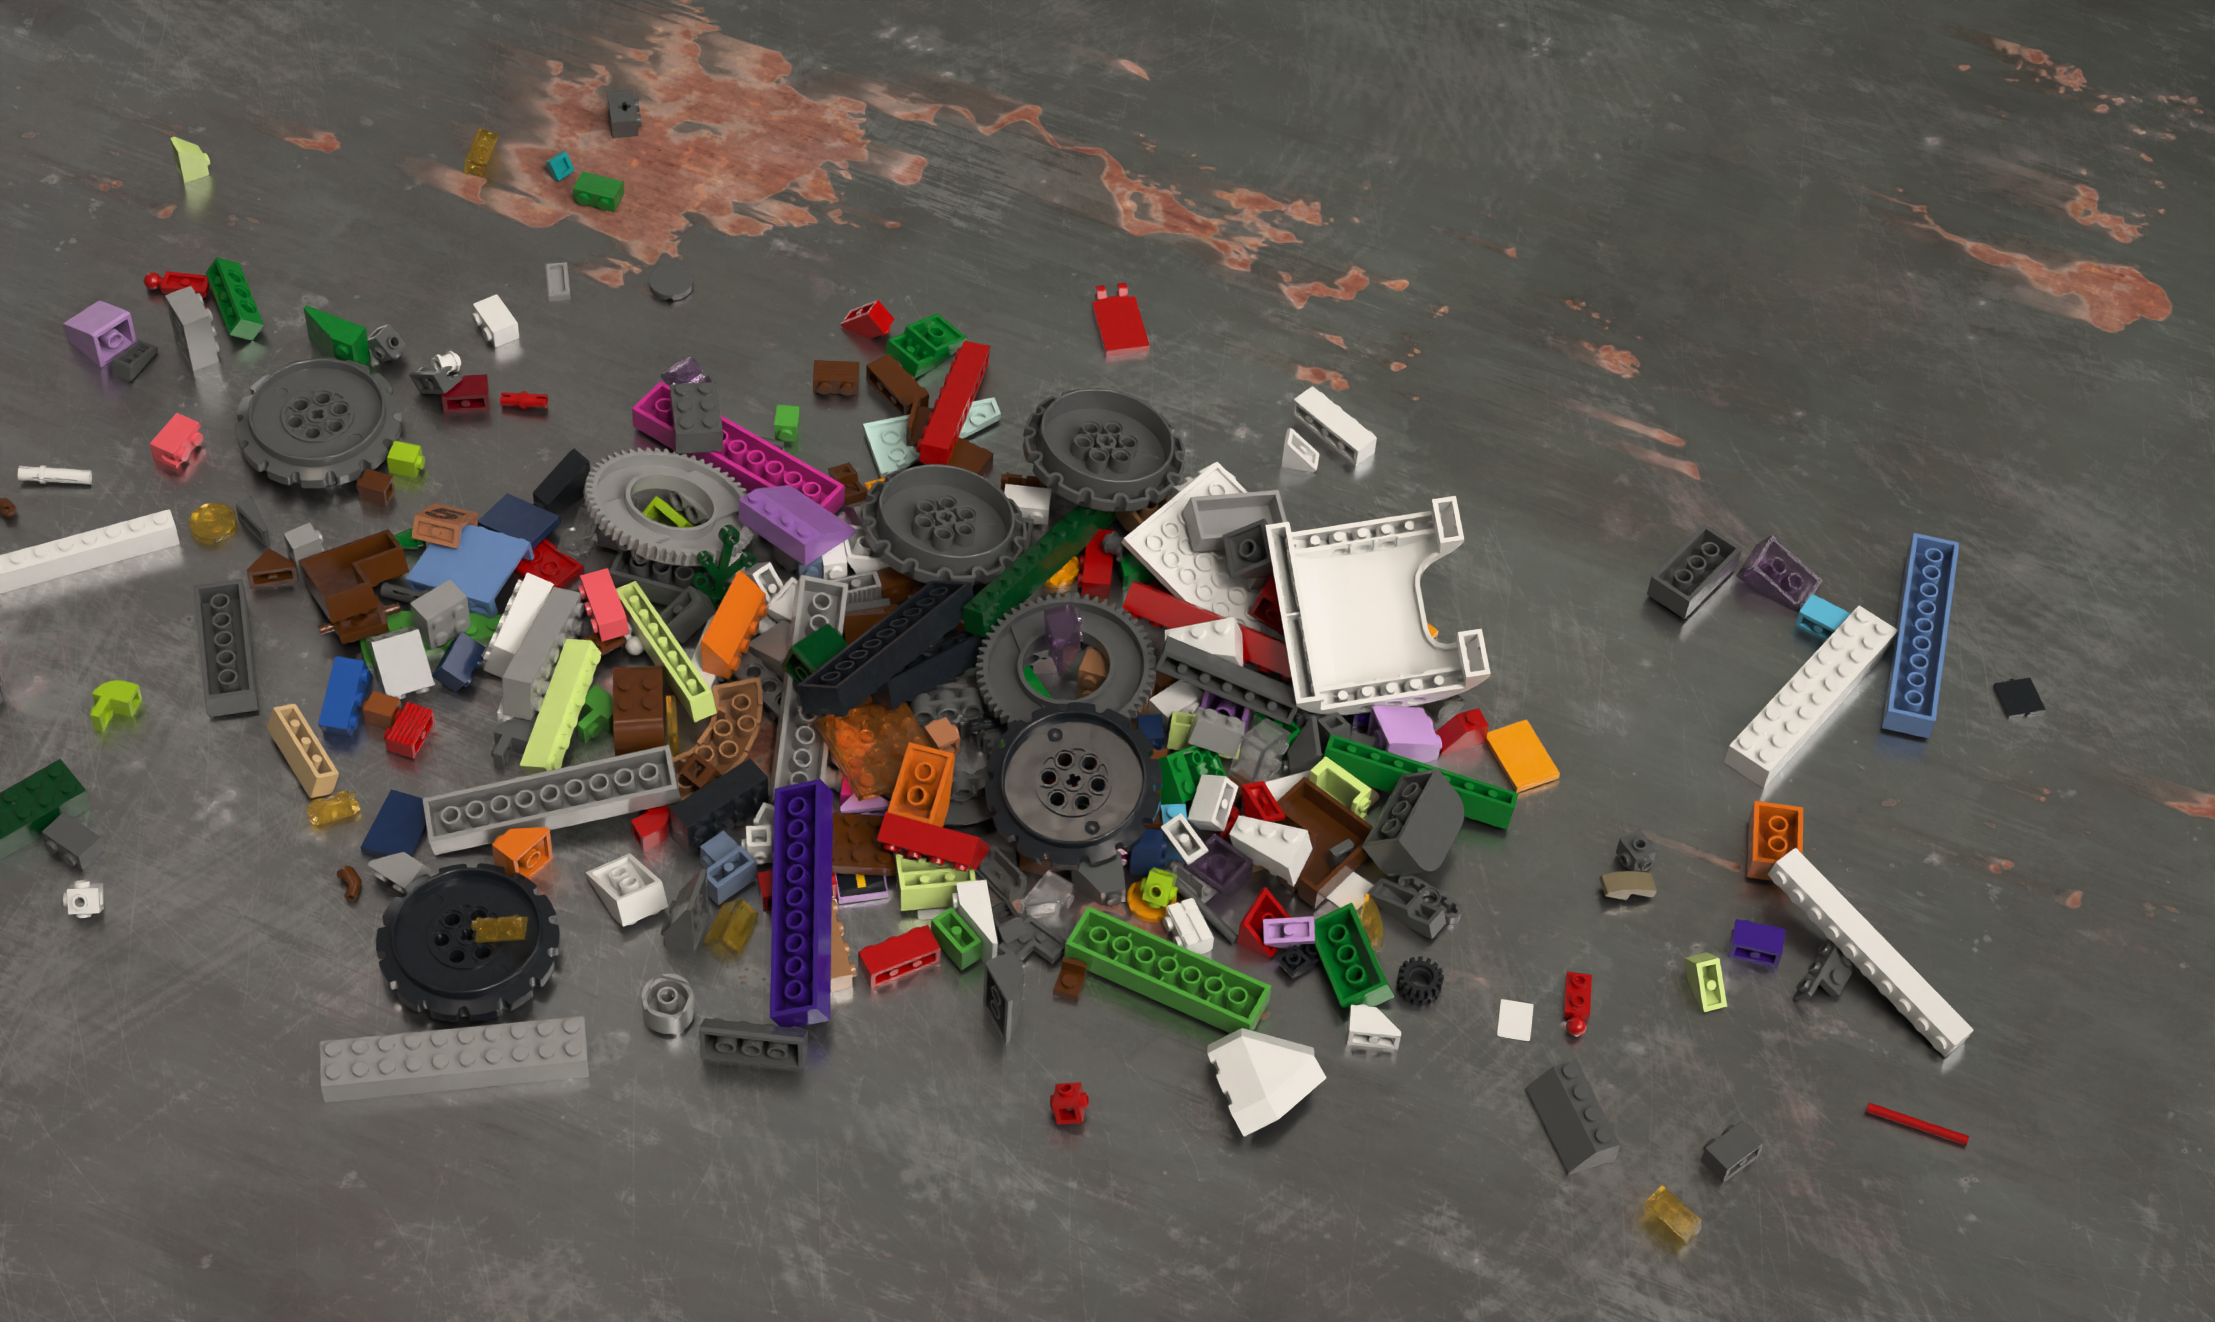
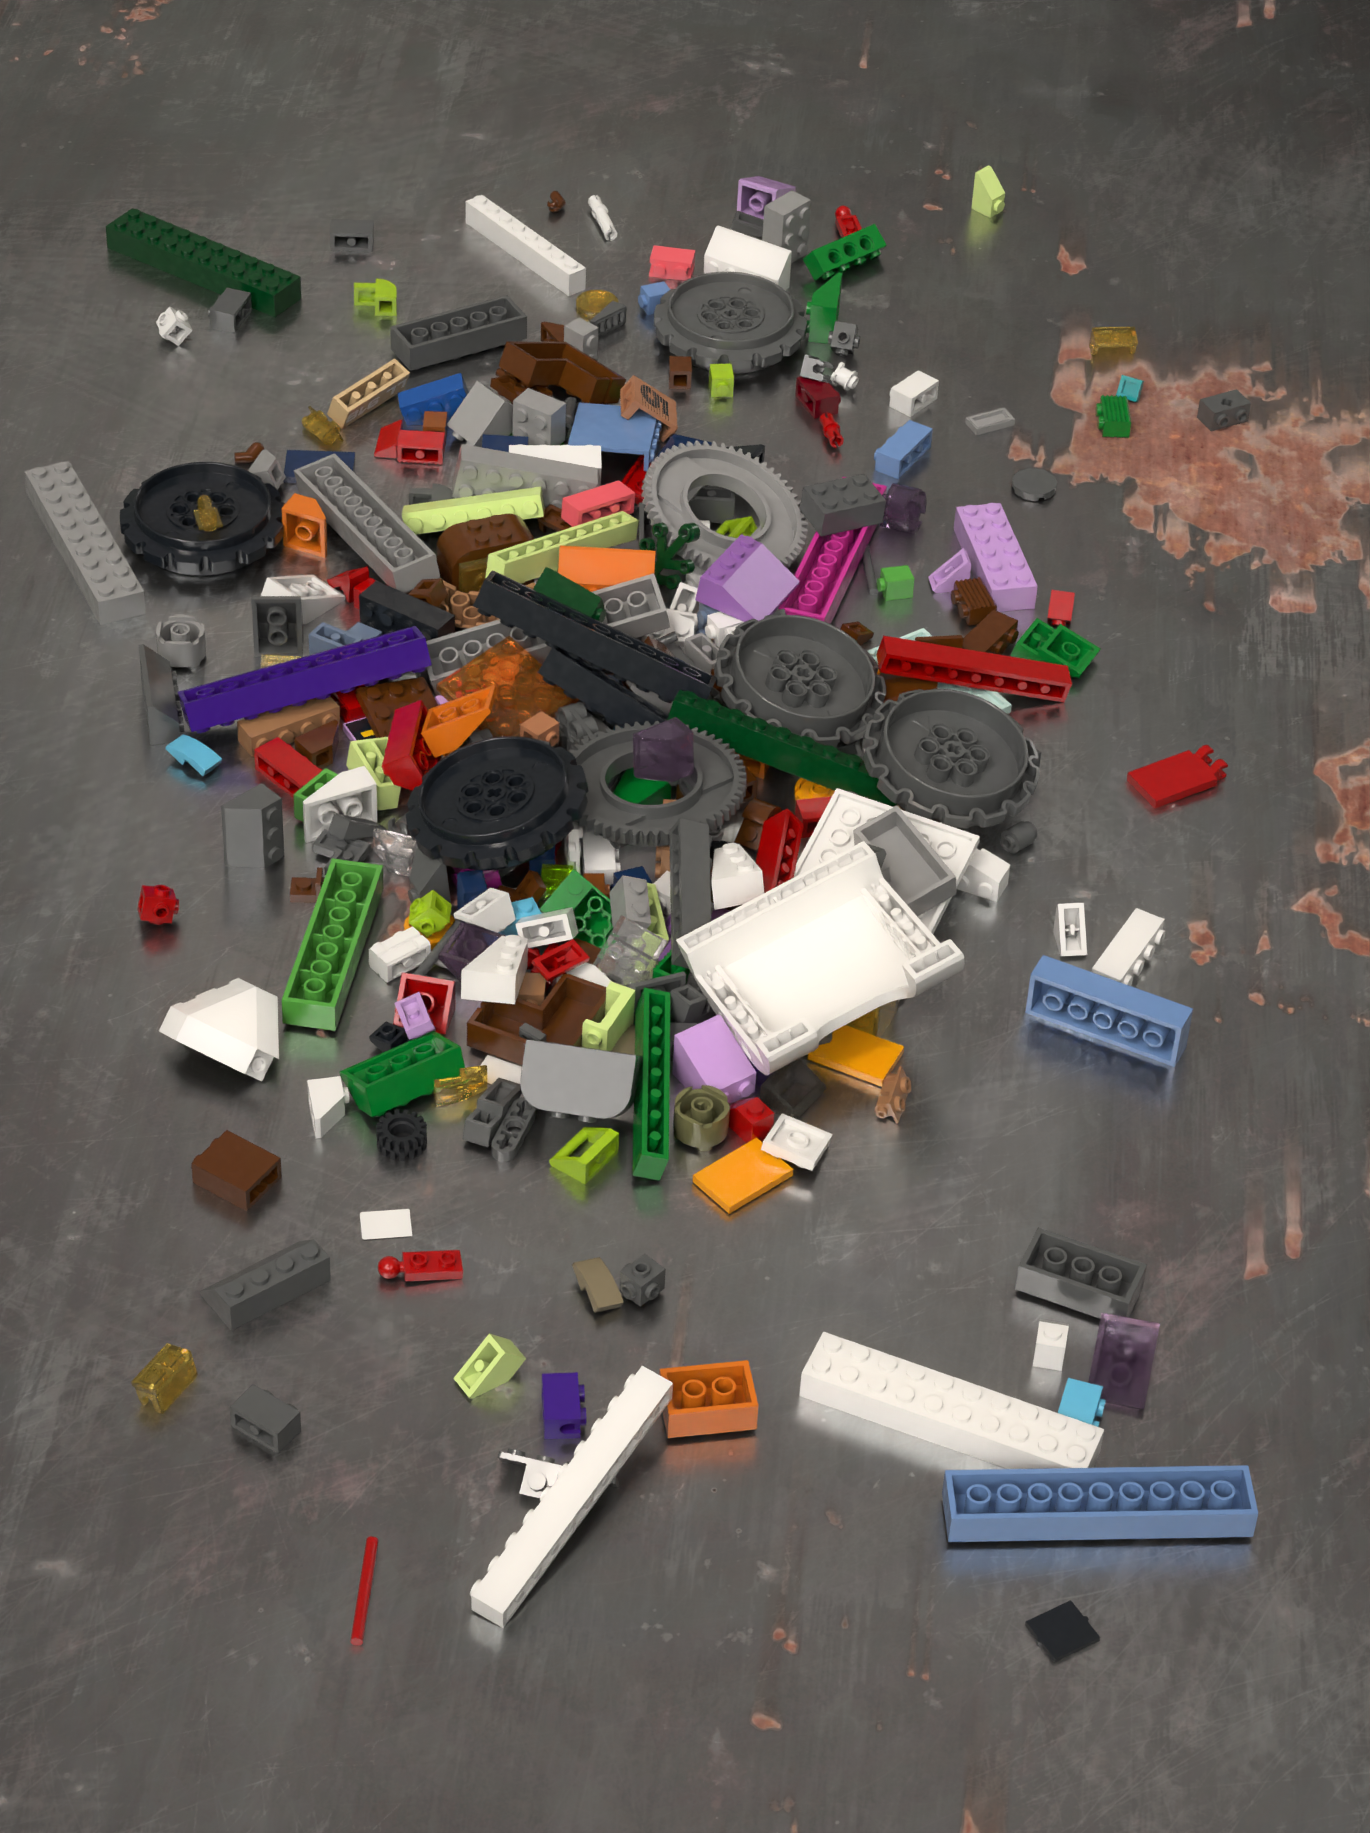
camera: 75 degrees right, 10 degrees down
none -> medium azure slope [165,734,222,776]
none -> reddish brown brick [191,1130,282,1211]
none -> reddish brown slope [294,719,339,769]
none -> red slope [327,566,369,603]
none -> red slope [374,420,403,459]
none -> lime tile [549,1127,619,1184]
none -> medium blue brick [638,281,671,315]
none -> olive brick [673,1085,730,1152]
none -> white slope [704,225,792,291]
none -> white plate [761,1113,833,1171]
none -> medium blue brick [874,420,933,479]
none -> medium nougat hinge [875,1066,911,1124]
none -> lavender slope [928,548,971,593]
none -> lavender brick [954,503,1038,612]
none -> medium blue brick [1025,955,1193,1067]
none -> white slope [1033,1319,1069,1371]

